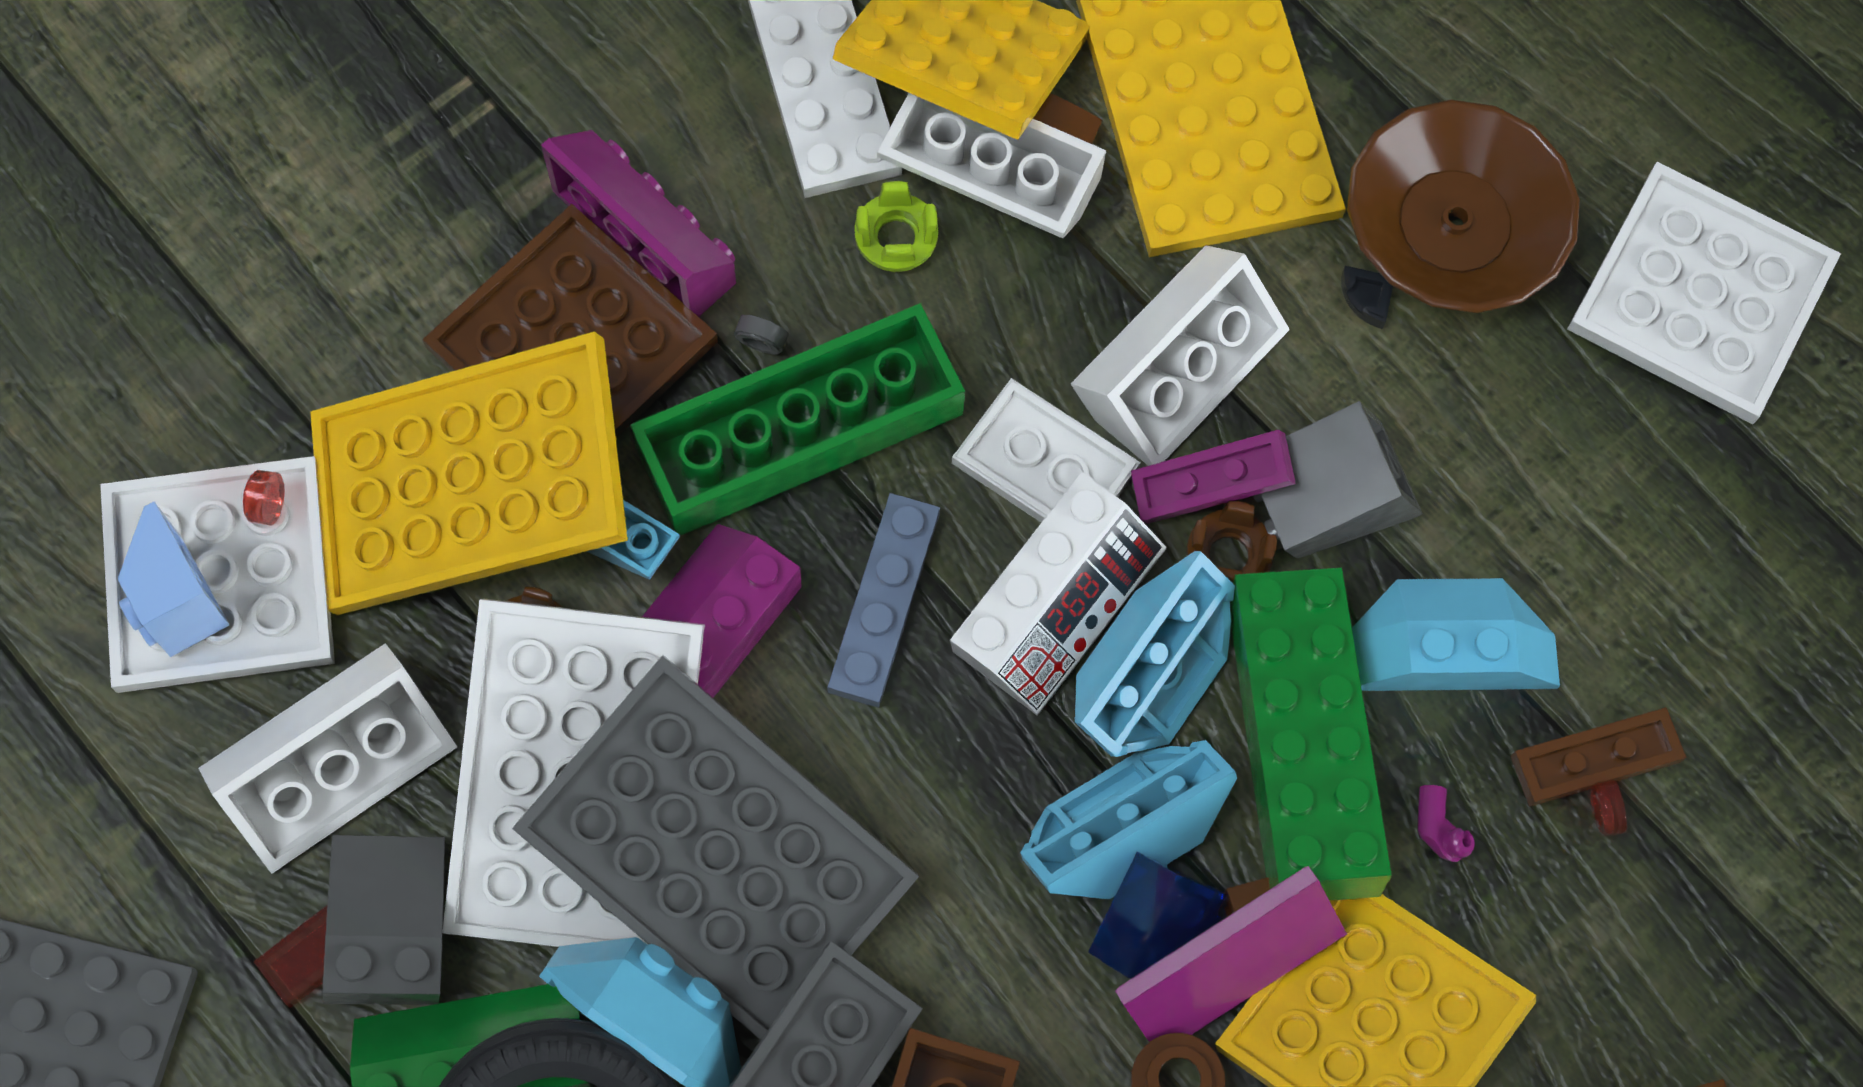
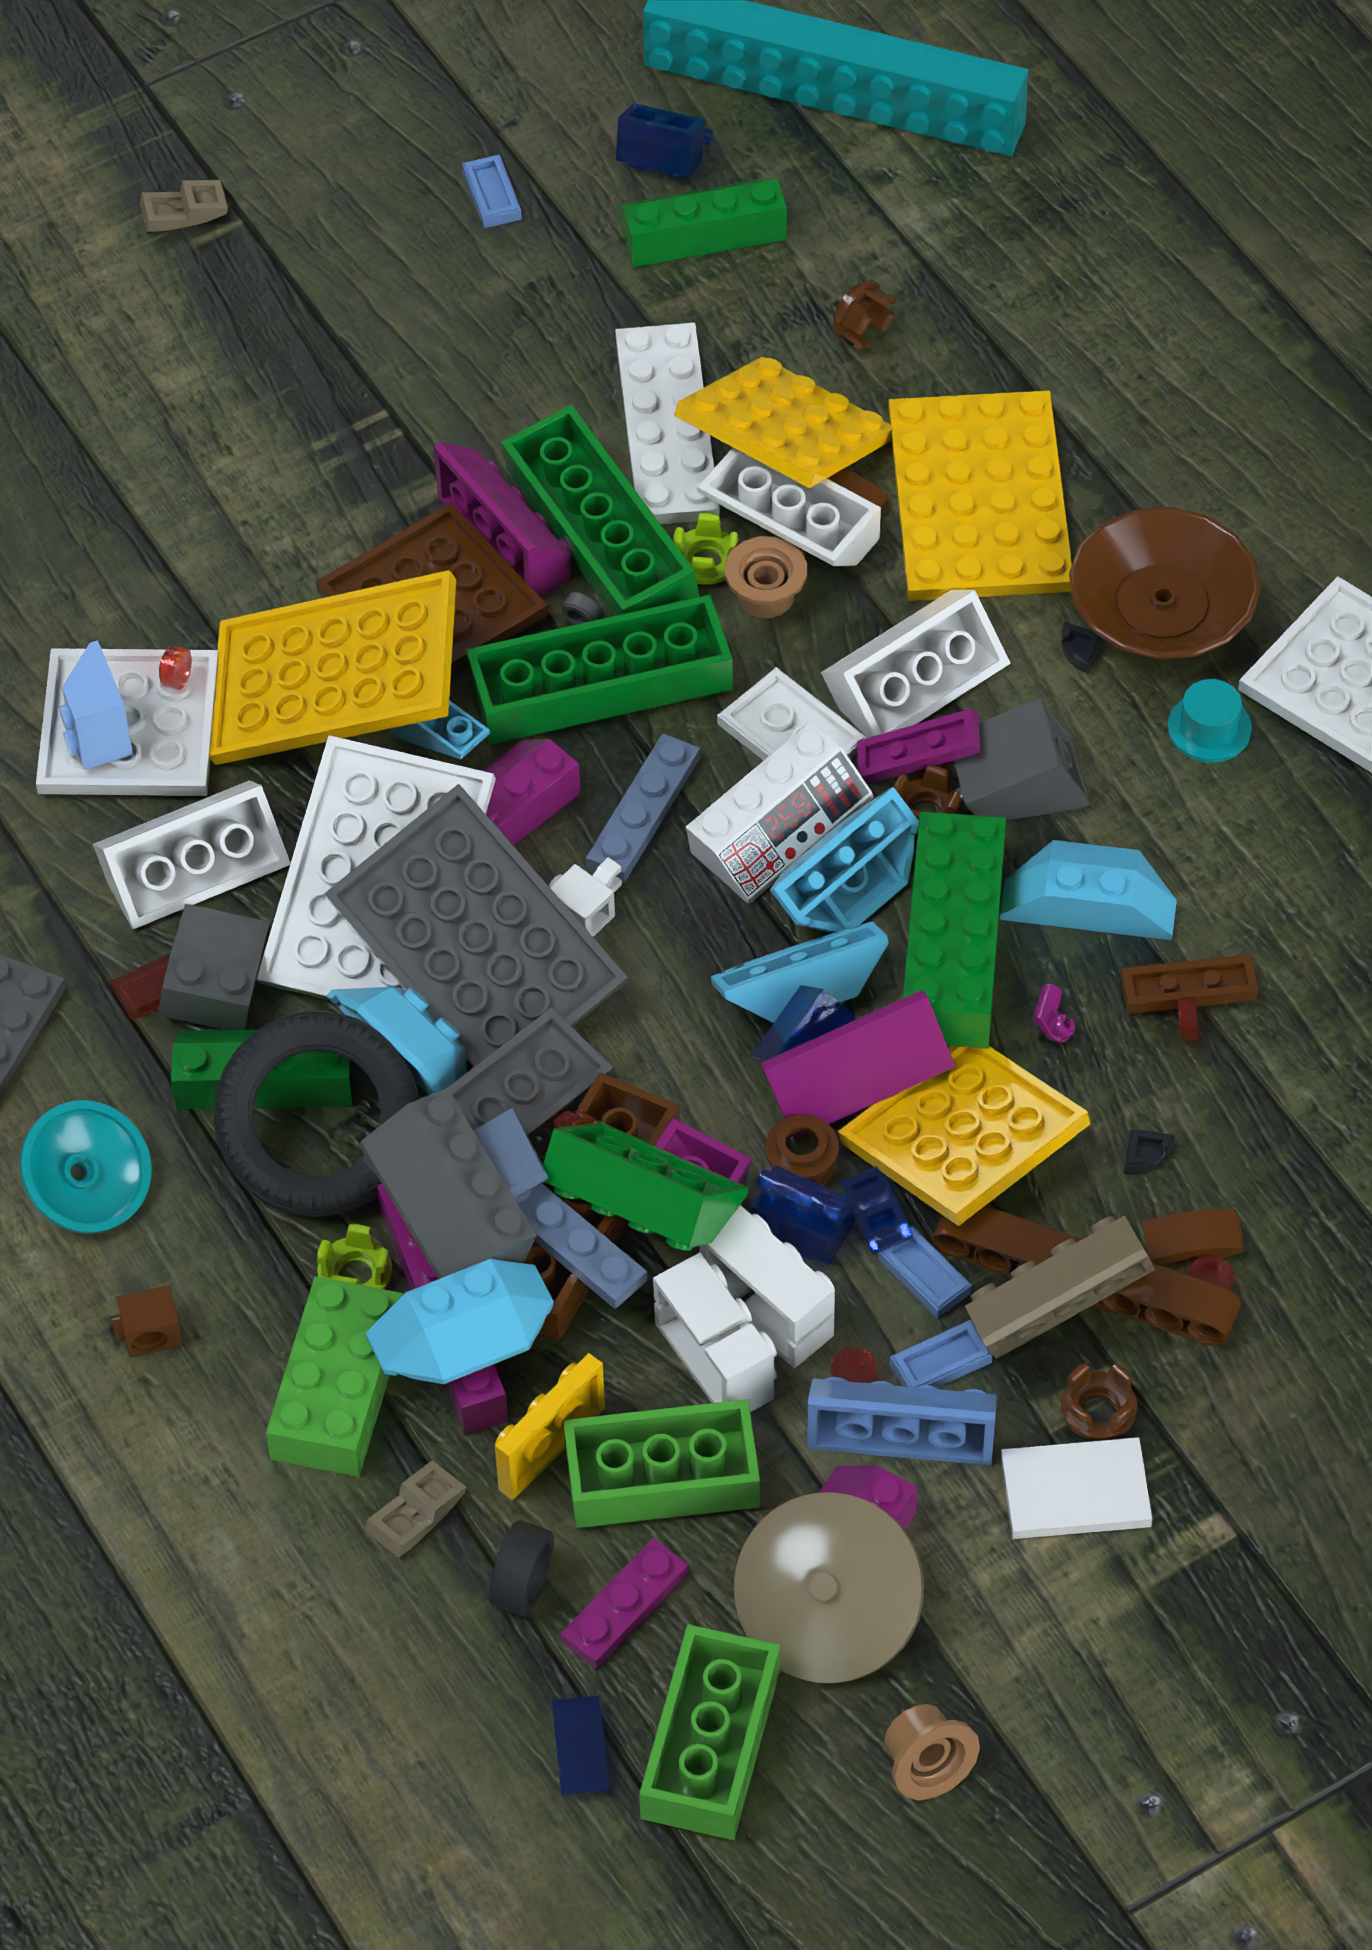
camera: 15 degrees right, 15 degrees down
none -> green brick [501,404,700,616]
none -> white brick [549,857,622,937]
none -> medium nougat piece [725,536,807,618]
none -> black tile [1124,1129,1175,1175]
none -> teal piece [1167,679,1252,763]

